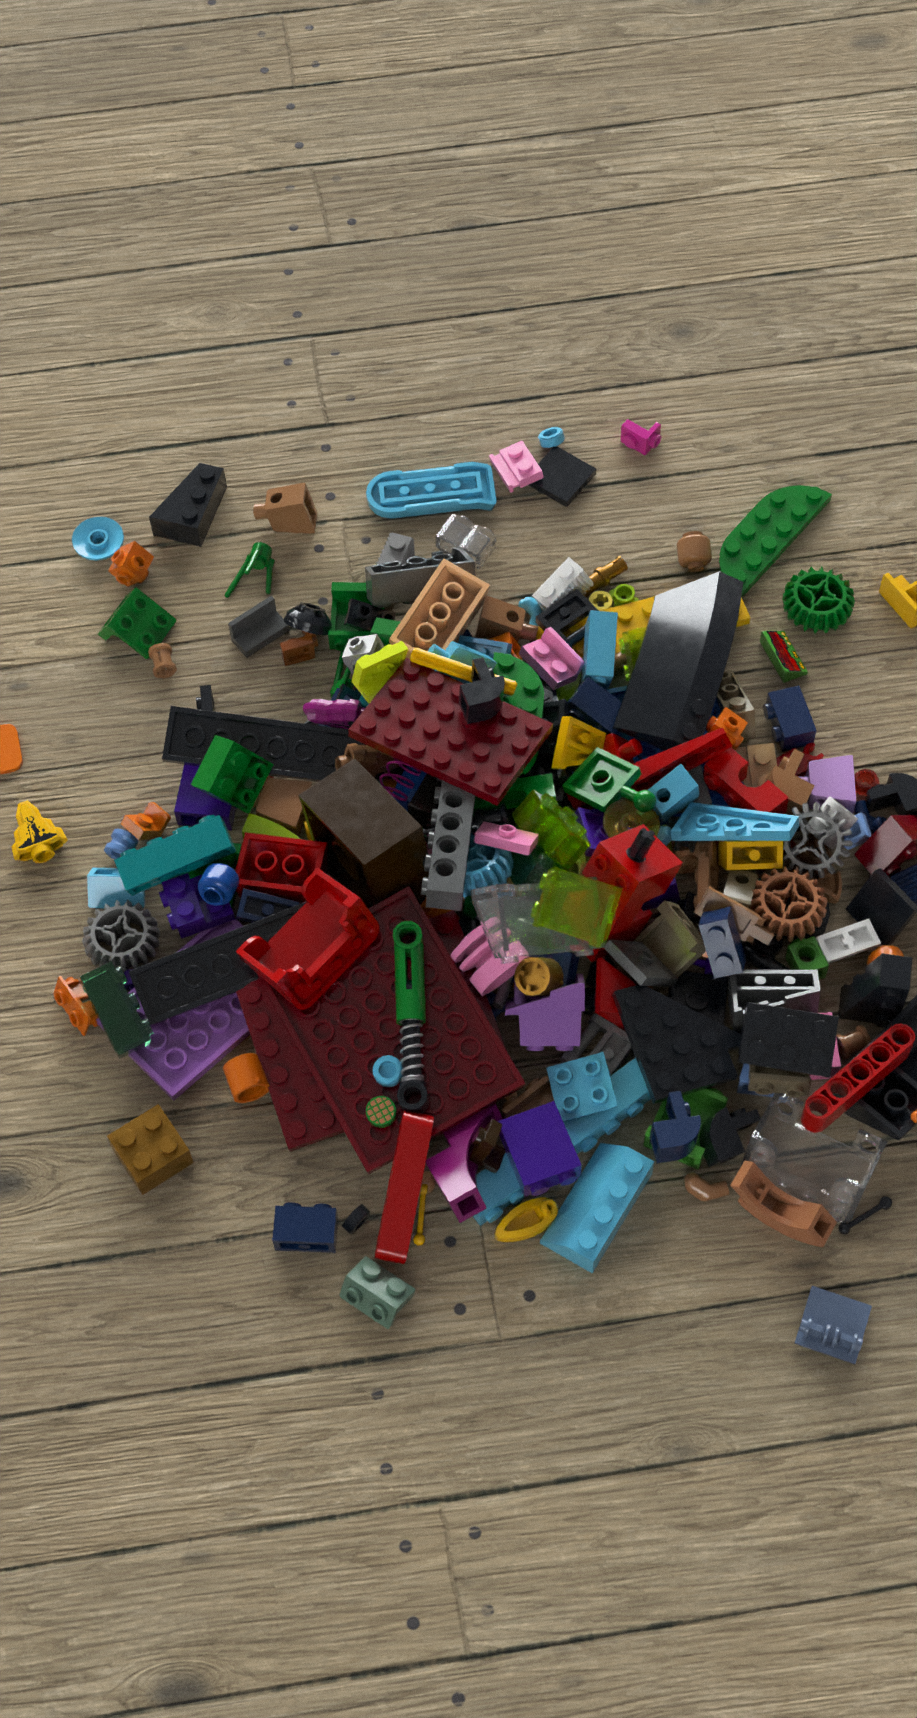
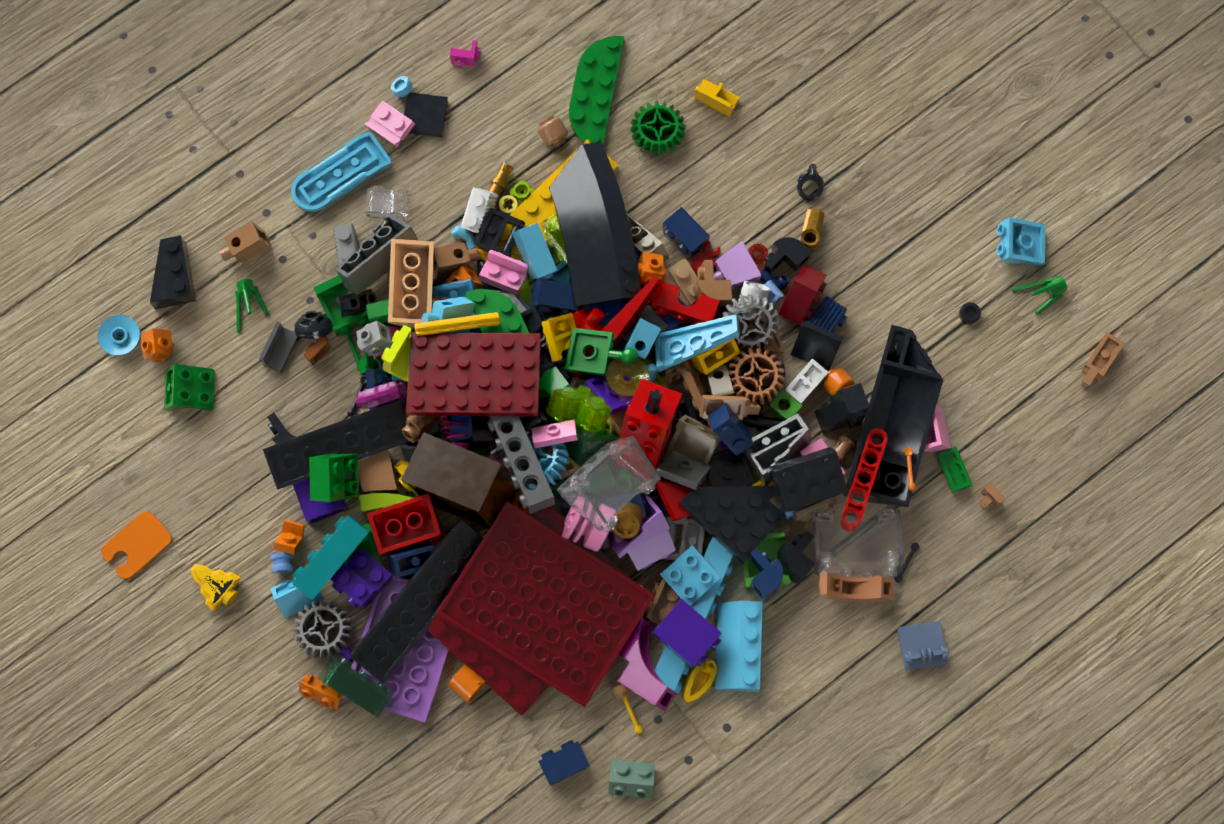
camera: 30 degrees left, 15 degrees up
pearl gold brick [107,1104,194,1195] -> none
medium nougat bush [148,643,177,679] -> none
blue head [198,863,239,905] -> none
red windscreen [235,868,380,1010] -> none
black tile [342,1204,370,1234] -> none
tile [366,1096,397,1128] -> none
medium azure tile [373,1055,403,1087] -> none
red beam [374,1110,434,1264] -> none
piece [393,921,430,1114] -> none
black brick [459,657,505,724] -> none
dark brown bracket [469,1119,506,1173] -> none
clear neon green panel [531,867,622,948] -> none
medium nougat arm [684,1173,729,1201] -> none
slope [760,631,808,683] -> none

